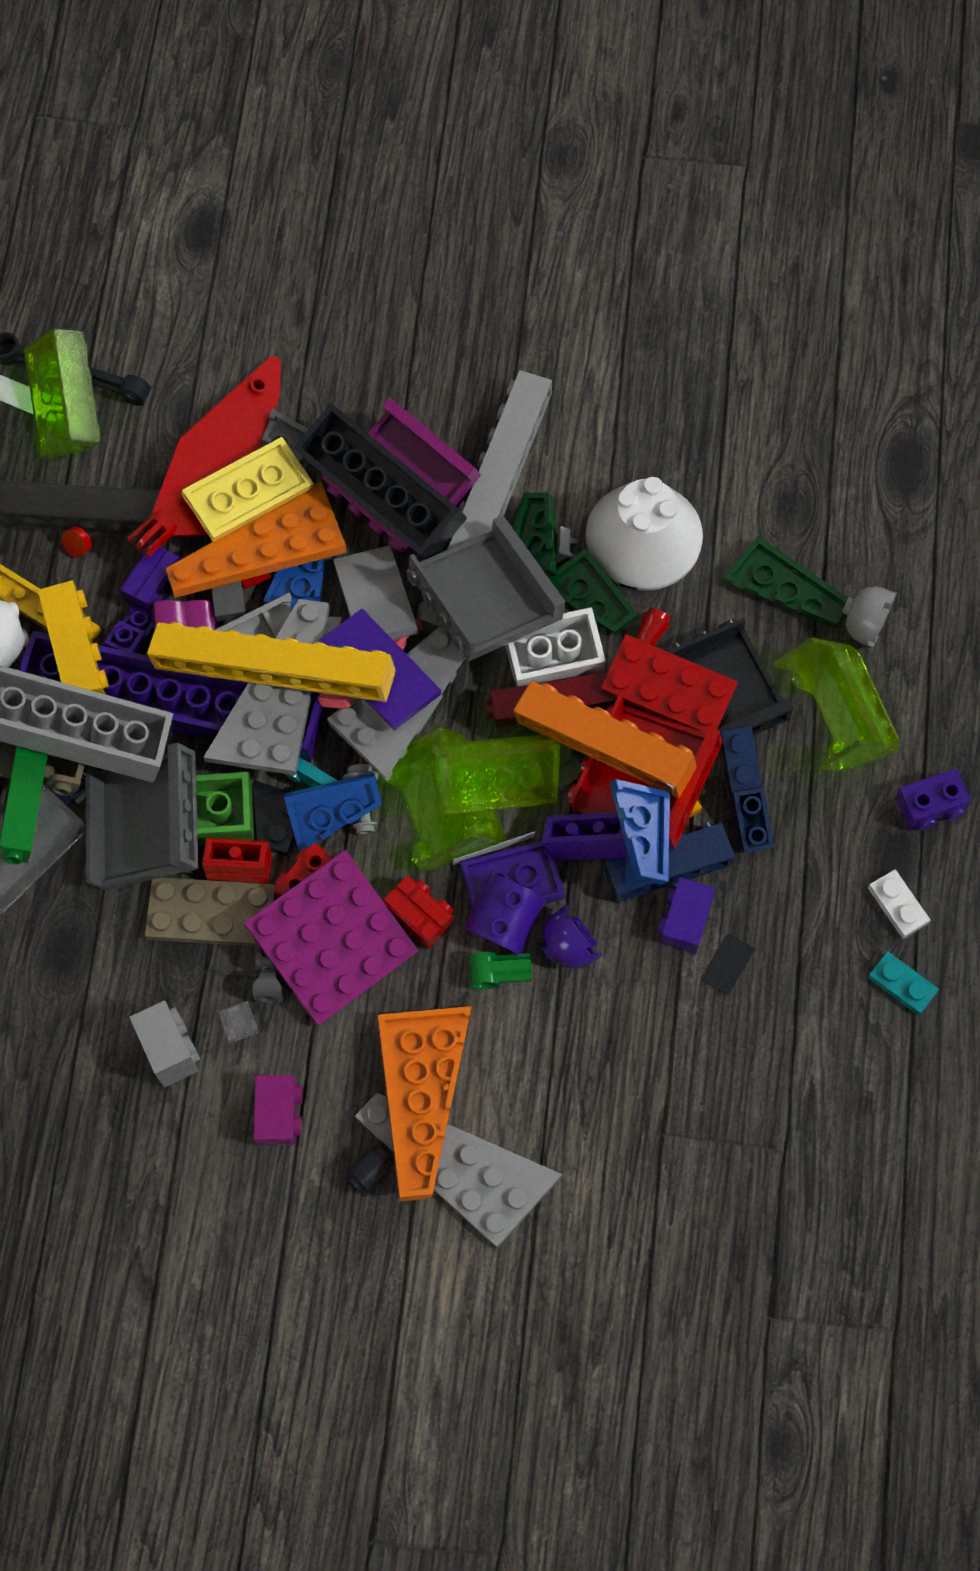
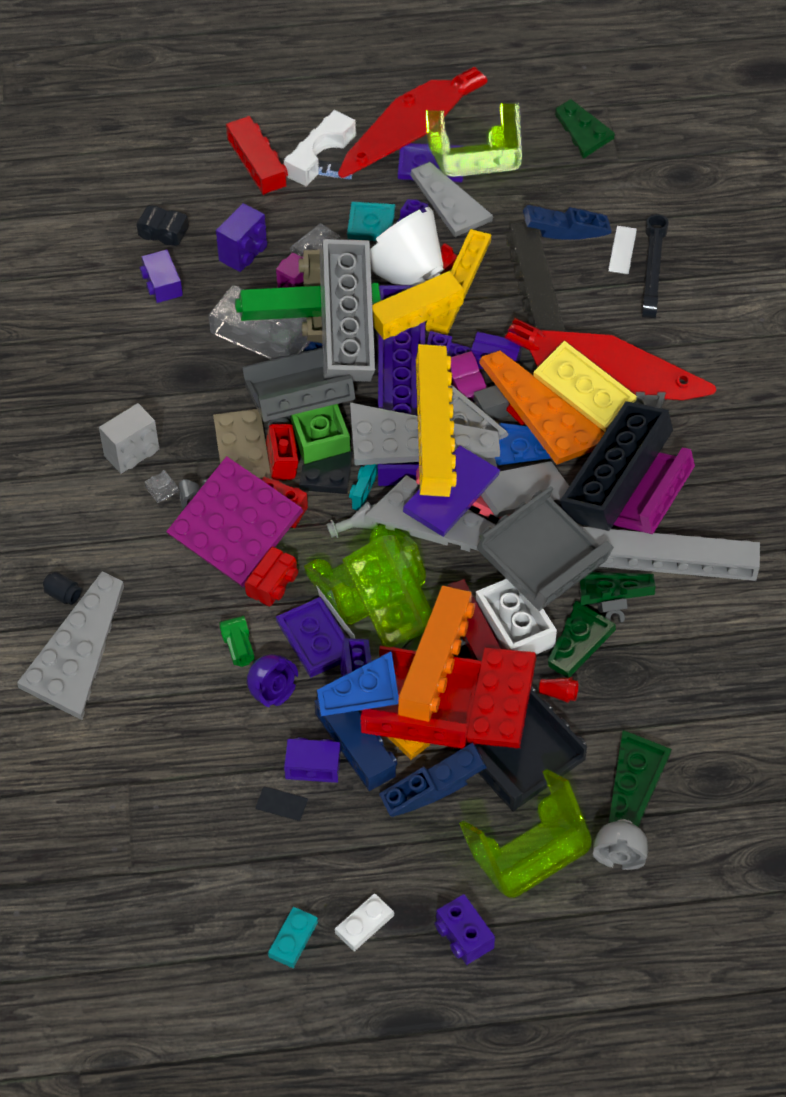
camera: 75 degrees right, 15 degrees down
clear neon green slope [24,328,100,458] -> none
red tile [62,526,92,558] -> none
magenta brick [254,1075,303,1146] -> none
blue wing [284,773,382,853] -> none
orange wing [377,1006,472,1202] -> none
dark purple brick [463,873,547,955] -> none
white cone [585,477,703,591] -> none

